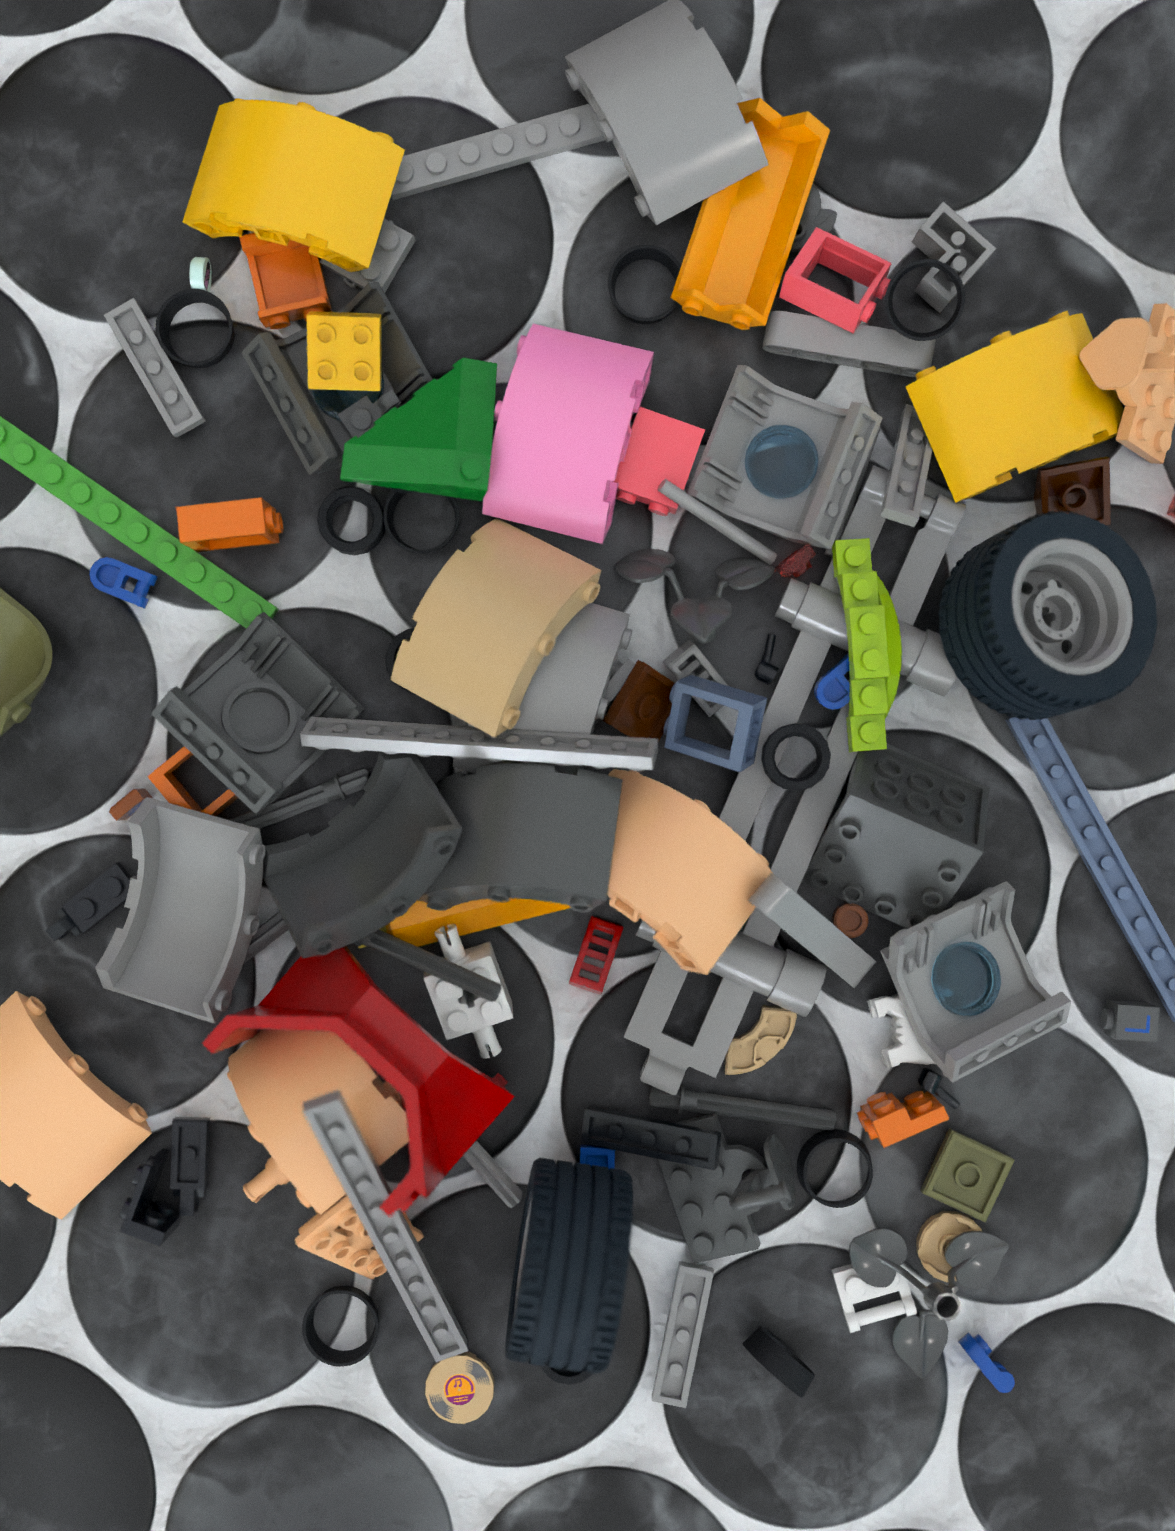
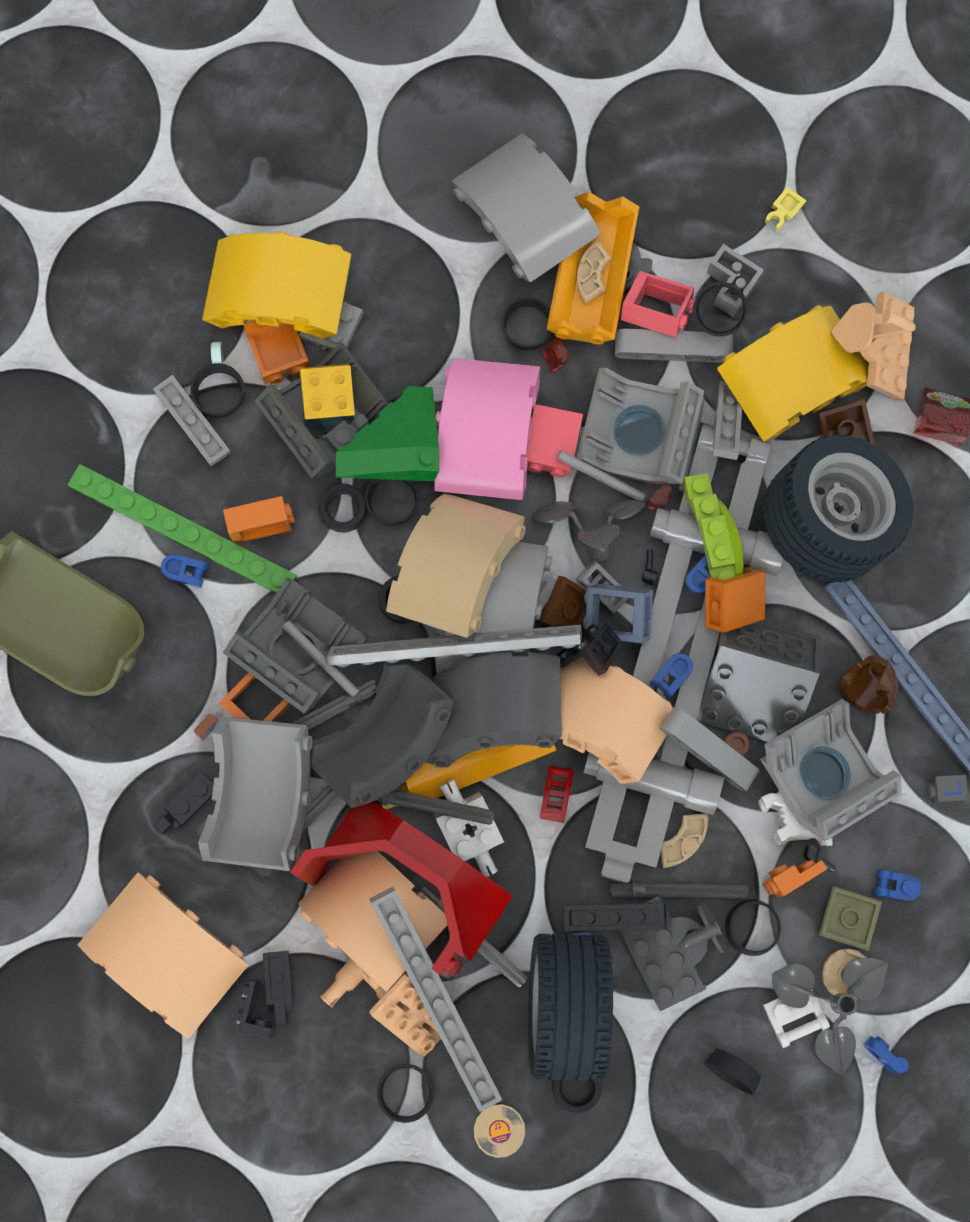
camera: 10 degrees left, 10 degrees down
light grey plate [391,104,605,200] -> none
light grey plate [652,1261,714,1408] -> none
black tyre [761,723,831,791] -> none
none -> light grey bar [282,621,360,698]
none -> clear red plate [542,338,570,372]
none -> black bracket [556,621,624,676]
none -> tan tile [577,240,611,305]
none -> blue plate [649,653,693,700]
none -> orange panel [705,567,766,633]
none -> light yellow plate [765,187,806,231]
none -> reddish brown hair [839,655,898,714]
none -> blue plate [874,869,921,901]

